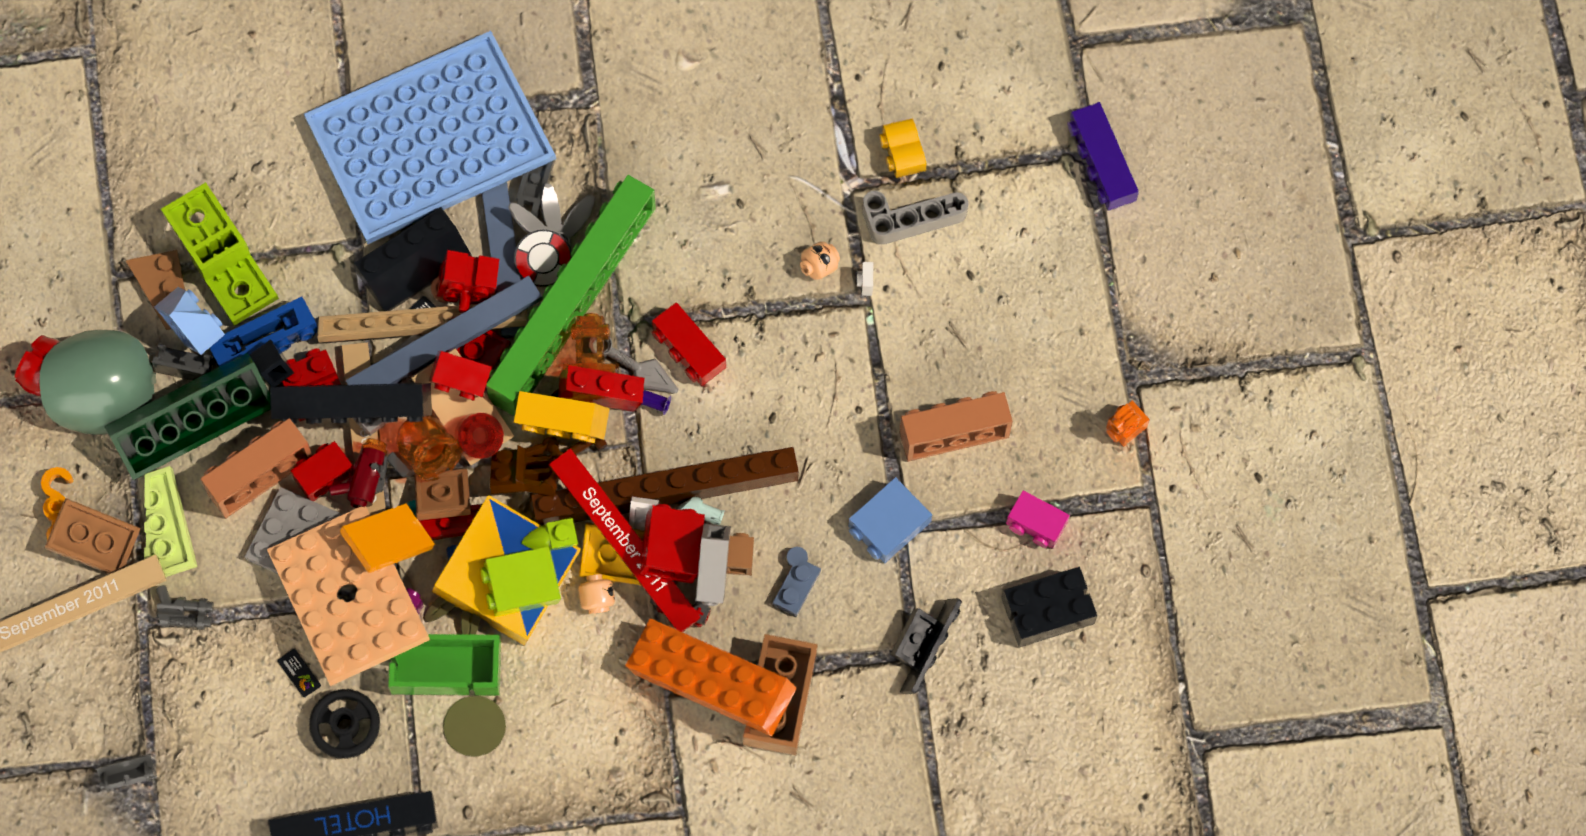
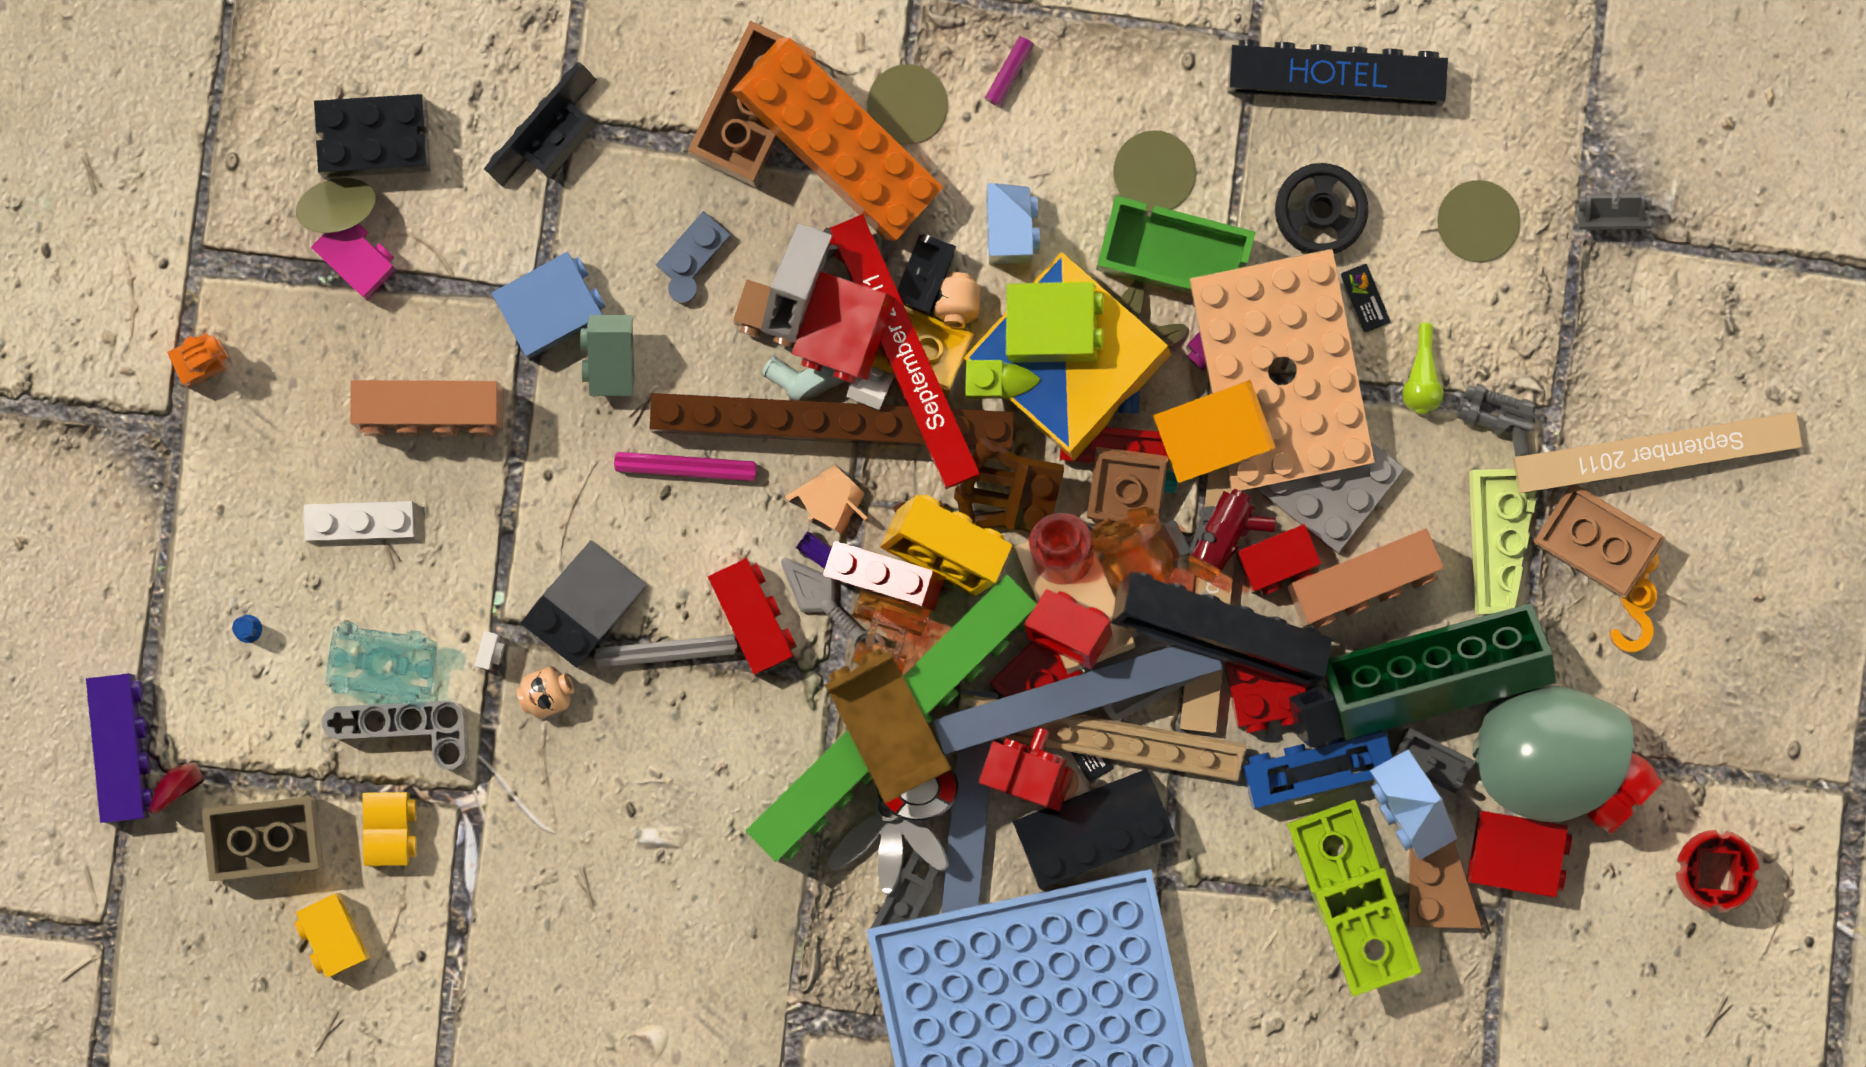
camera: 165 degrees left, 15 degrees up
none -> dark red hat [149,763,205,815]
none -> dark tan brick [201,796,324,882]
none -> blue piece [232,615,262,643]
none -> yellow brick [294,893,370,978]
none -> olive sticker [296,178,376,233]
none -> white plate [304,501,415,541]
none -> clear light blue piece [324,621,438,703]
none -> slope [520,540,647,669]
none -> sand green brick [580,315,635,396]
none -> light grey axle [594,635,738,668]
none -> dark pink axle [614,452,757,481]
none -> light nougat piece [784,465,868,535]
none -> pearl gold panel [824,648,951,803]
none -> olive sticker [867,64,948,144]
none -> black hinge [897,234,956,315]
none -> magenta piece [984,36,1035,107]
none -> light blue slope [986,183,1040,264]
none -> lime piece [1402,322,1444,415]
none -> olive sticker [1437,180,1520,262]
none -> red brick [1466,810,1572,898]

